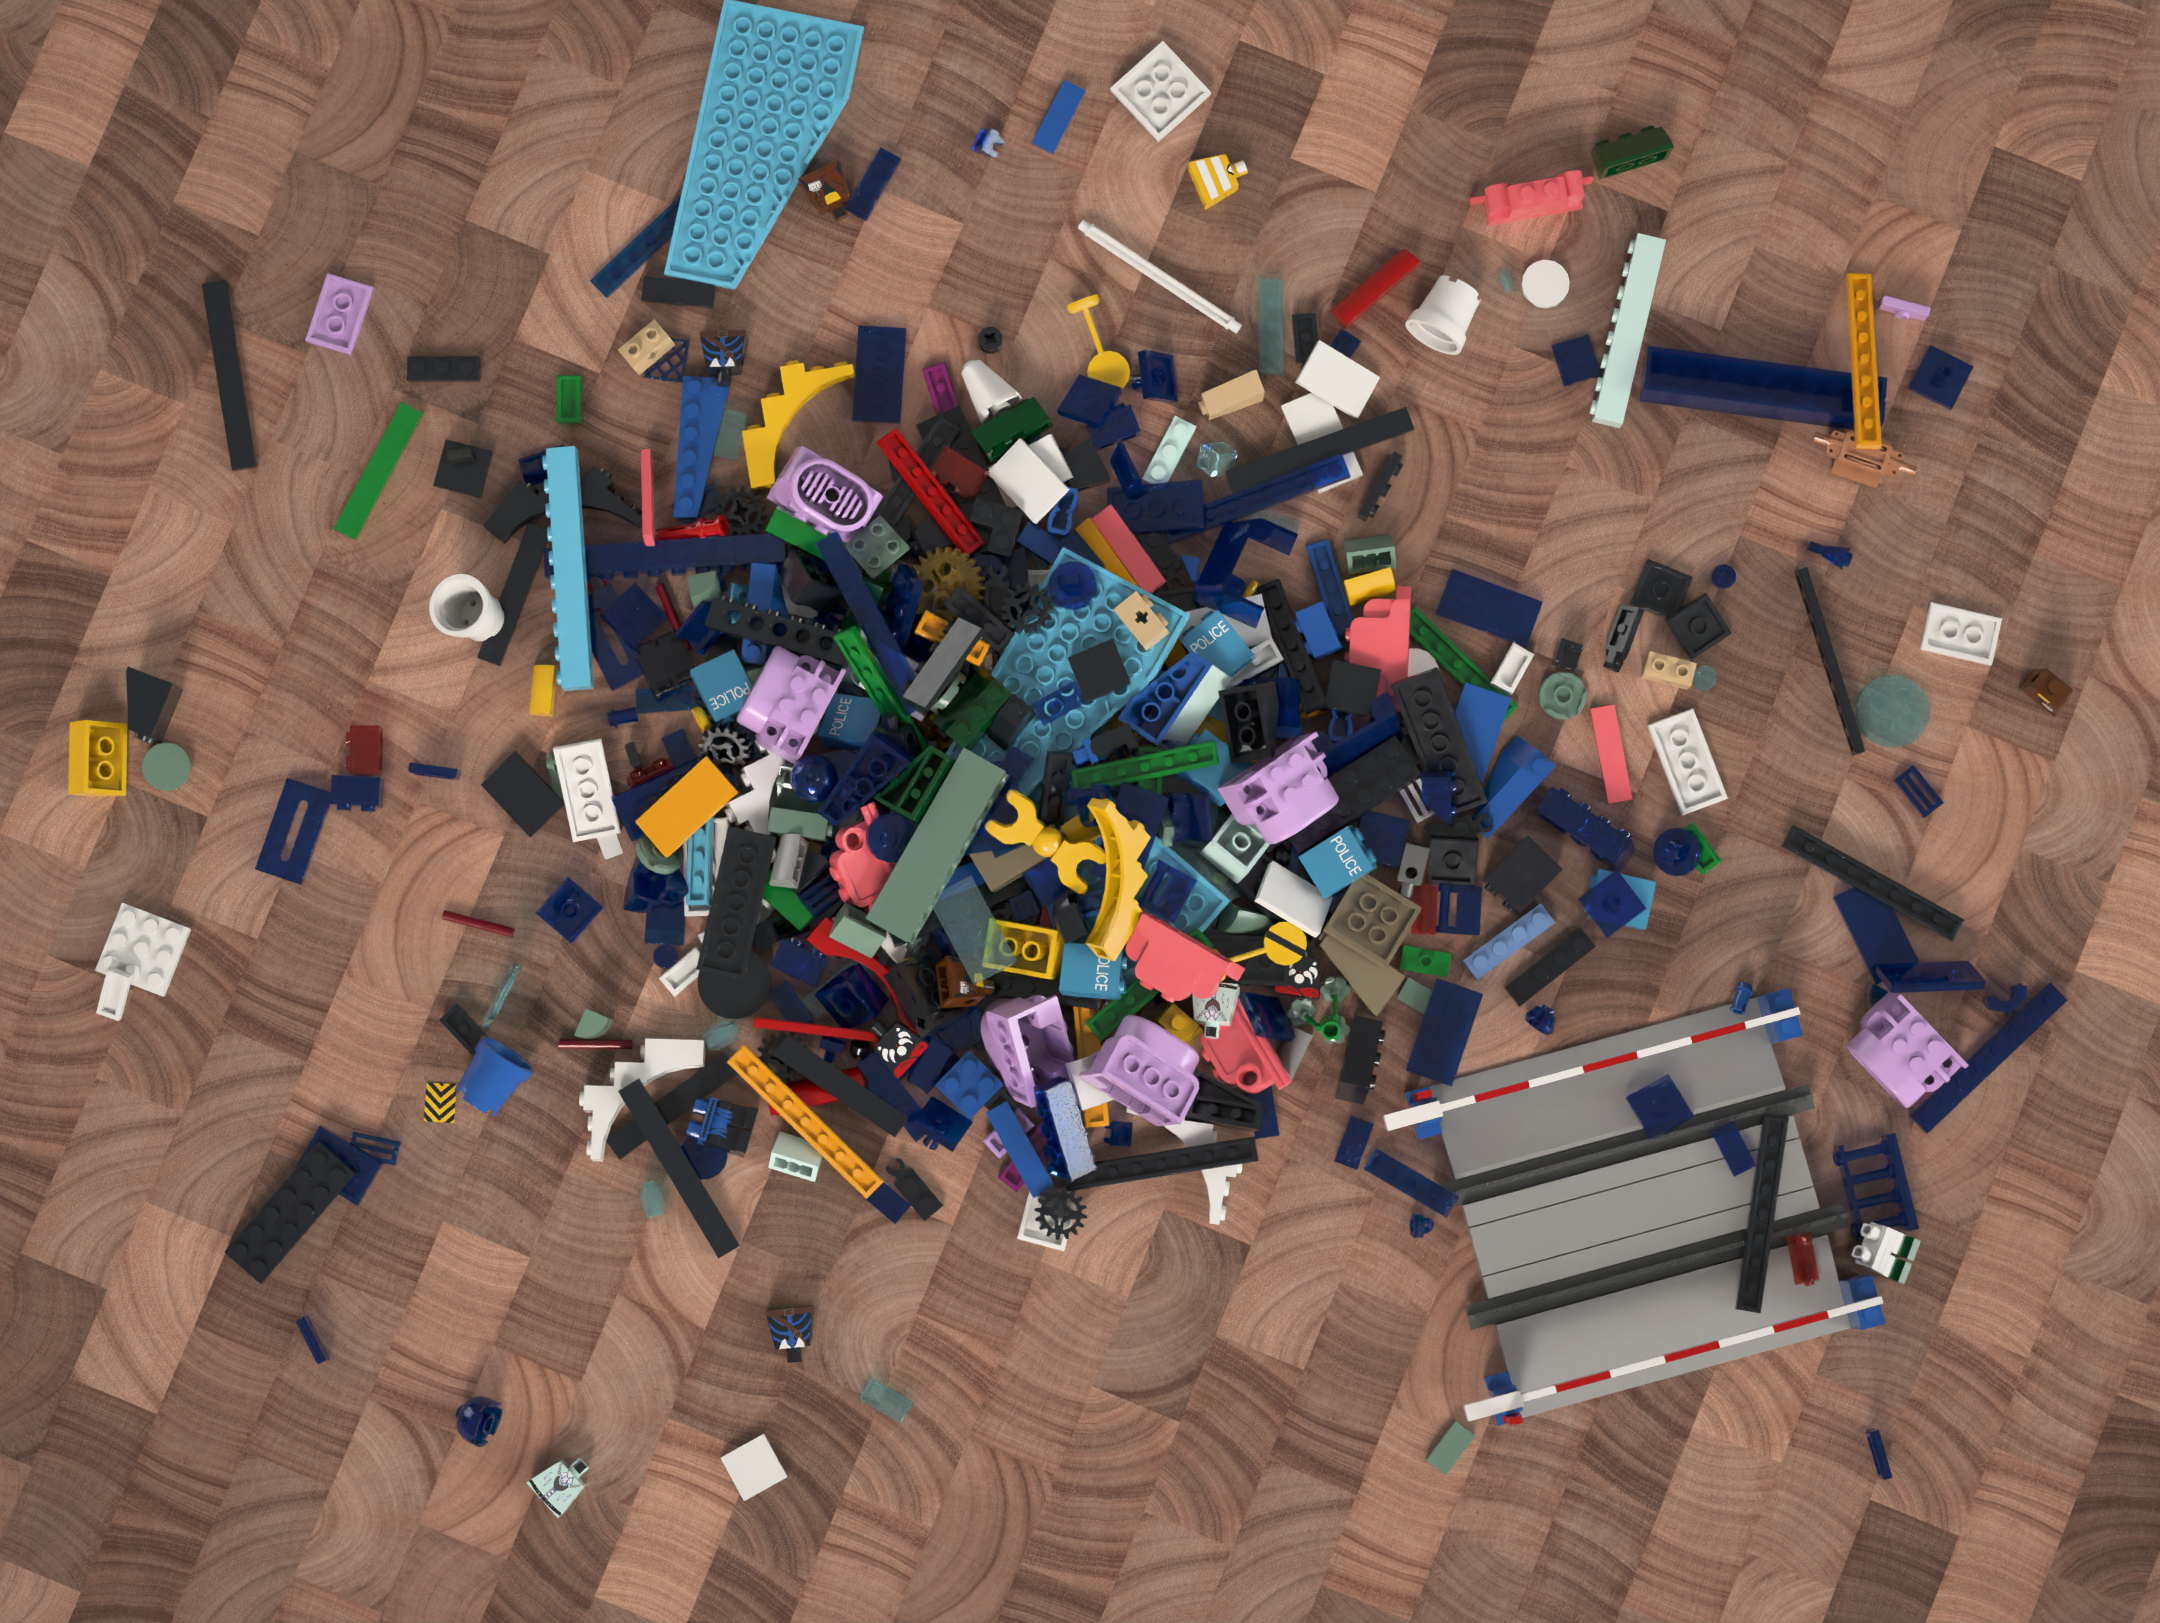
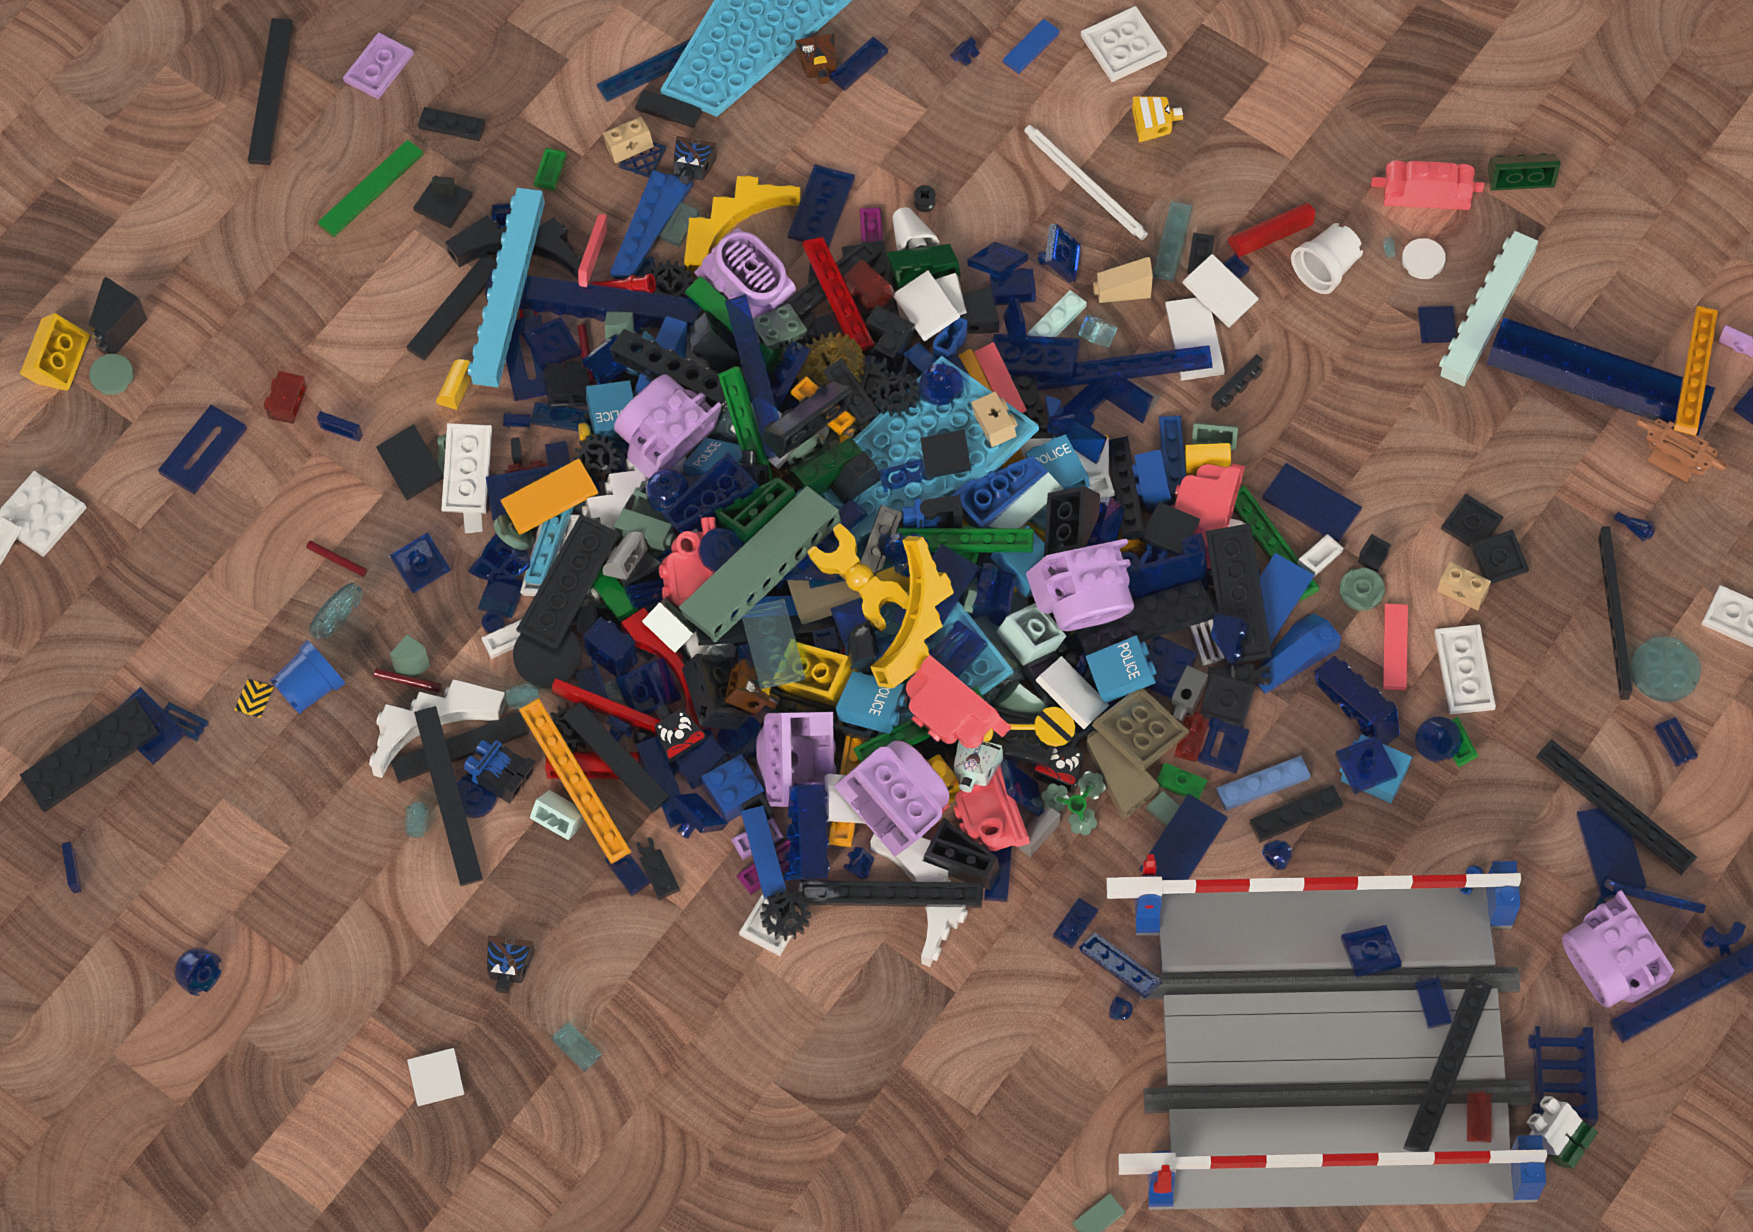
camera: 15 degrees right, 20 degrees down
clear blue brick [330,775,384,812] -> none
white piece [429,574,504,641] -> none
black plate [439,1003,489,1055] -> none
light aqua torso [527,1458,589,1518] -> none
yellow piece [1066,294,1130,394] -> none
black tile [1225,407,1414,495] -> none
black wedge [1335,1015,1386,1105] -> none
black slope [1483,835,1563,914] -> none
black hinge [1603,604,1644,673] -> none
clear light blue tile [1692,666,1717,691] -> none
clear blue tile [1711,564,1736,589] -> none

